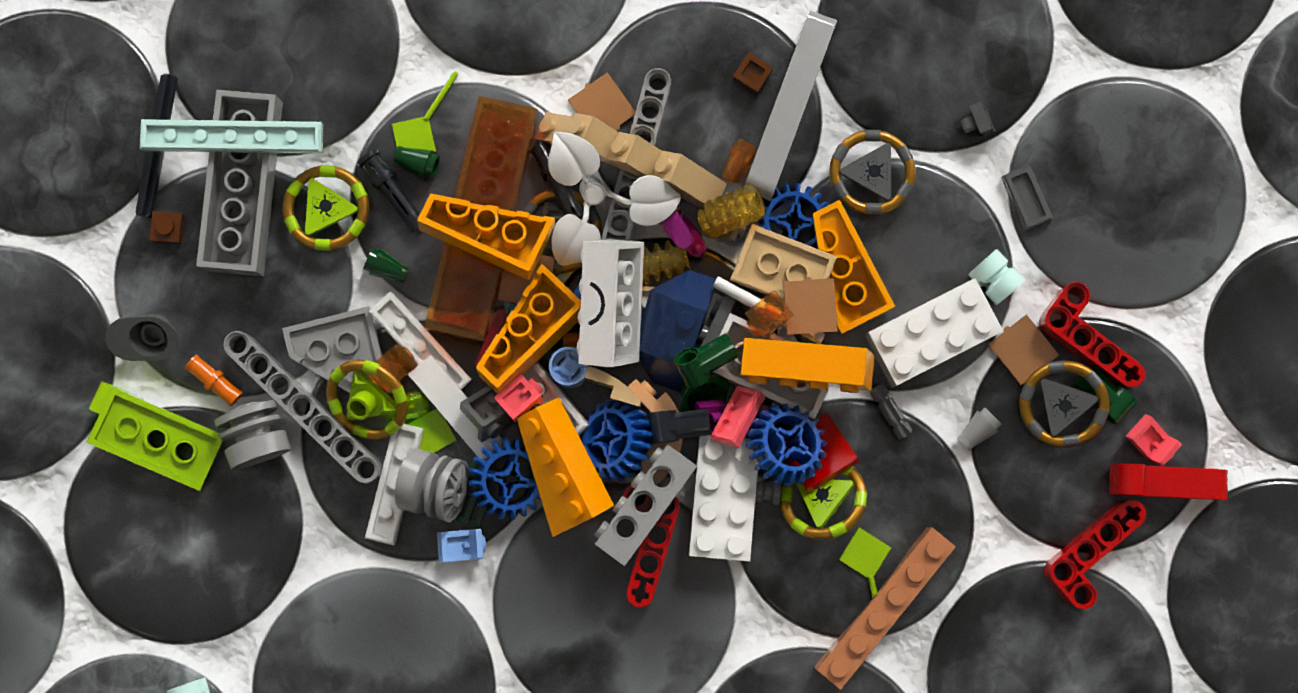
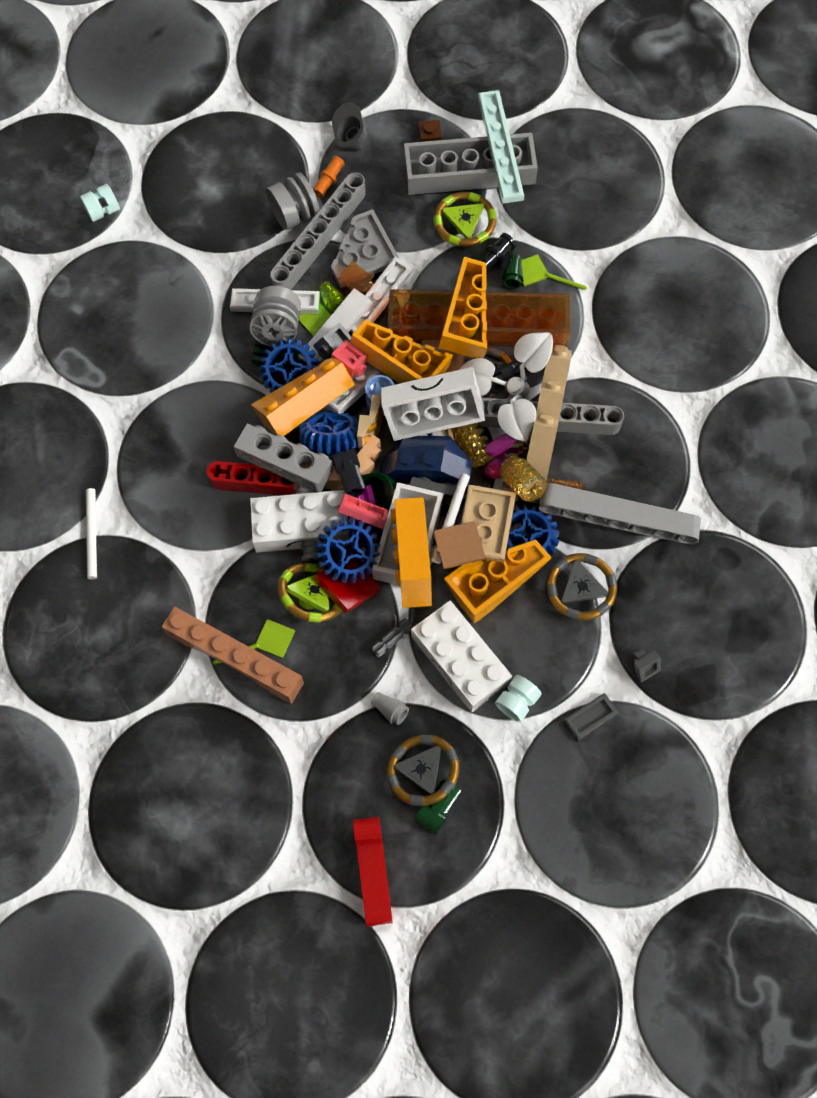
camera: 80 degrees right, 15 degrees down
lime hinge [86,381,224,491] -> none
black axle [135,74,178,218] -> none
lime piece [326,359,408,440] -> none
dark green cone [363,248,410,283] -> none
light blue bracket [437,529,486,563] -> none
medium nougat piece [568,72,636,131] -> none
dark green piece [674,333,738,388] -> none
reddish brown plate [733,52,774,94] -> none
clear orange bracket [745,291,794,338] -> none
medium nougat piece [988,314,1059,385] -> none
red beam [1039,282,1145,389] -> none
red beam [1044,500,1146,609] -> none
coral bracket [1126,414,1181,466] -> none

